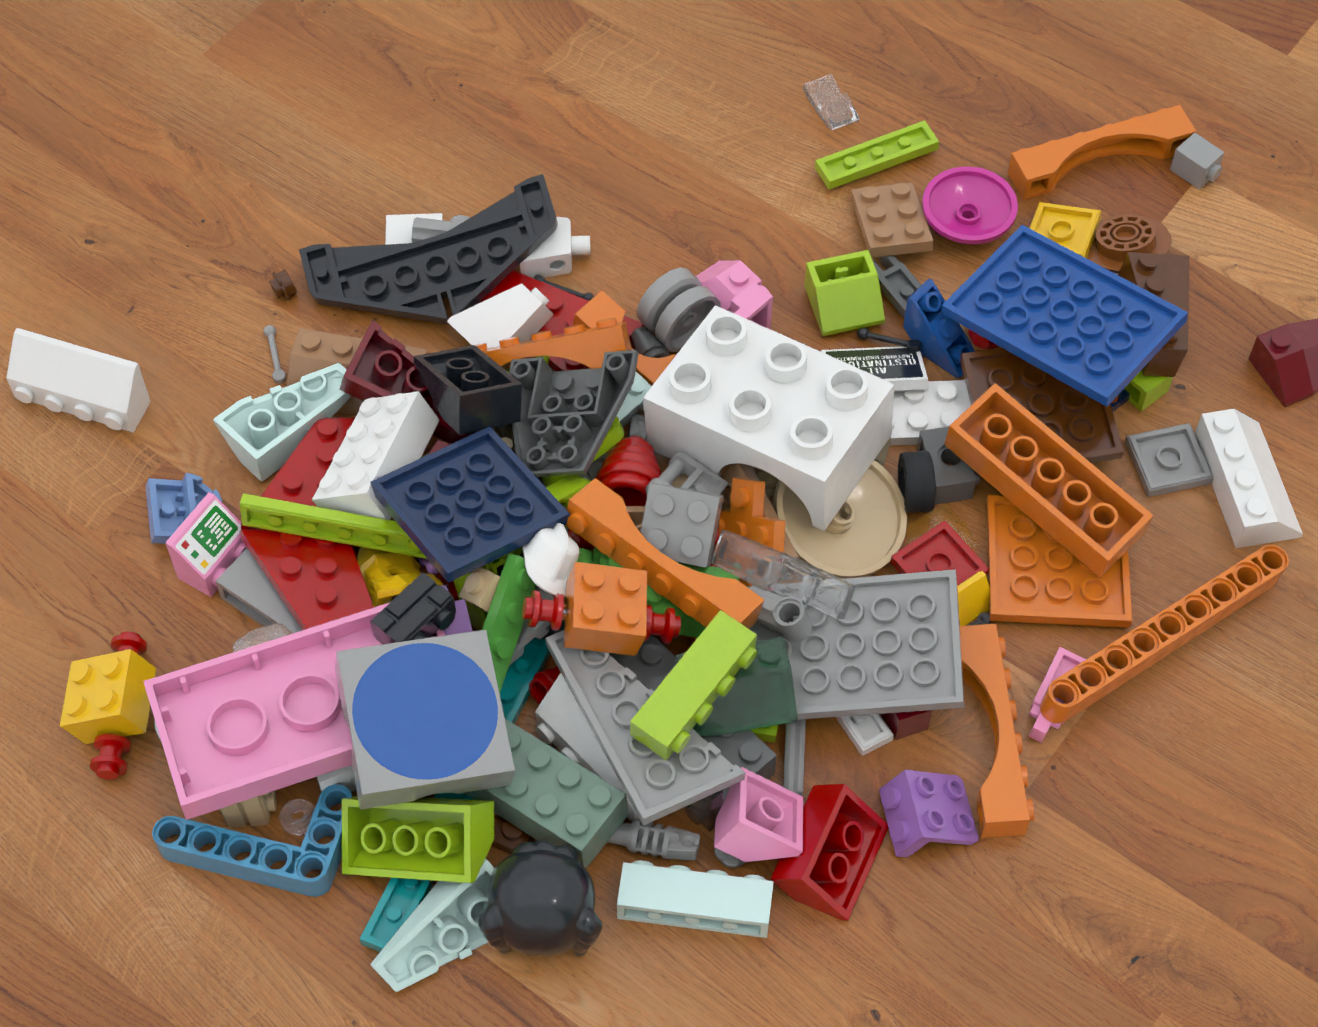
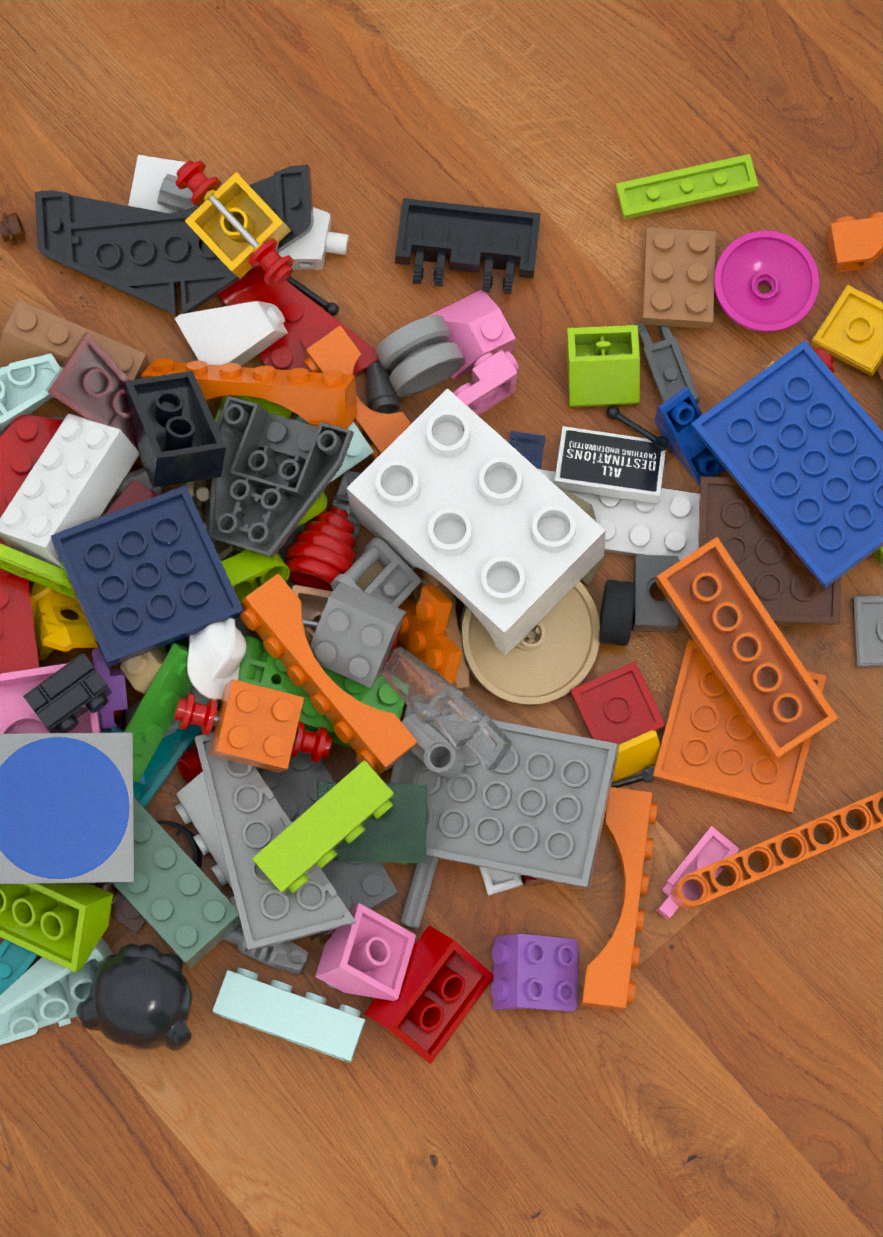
camera: 10 degrees right, 20 degrees up
clear slope [803,74,860,131] -> none
none -> yellow brick [175,160,294,284]
none -> black hinge [395,198,541,294]

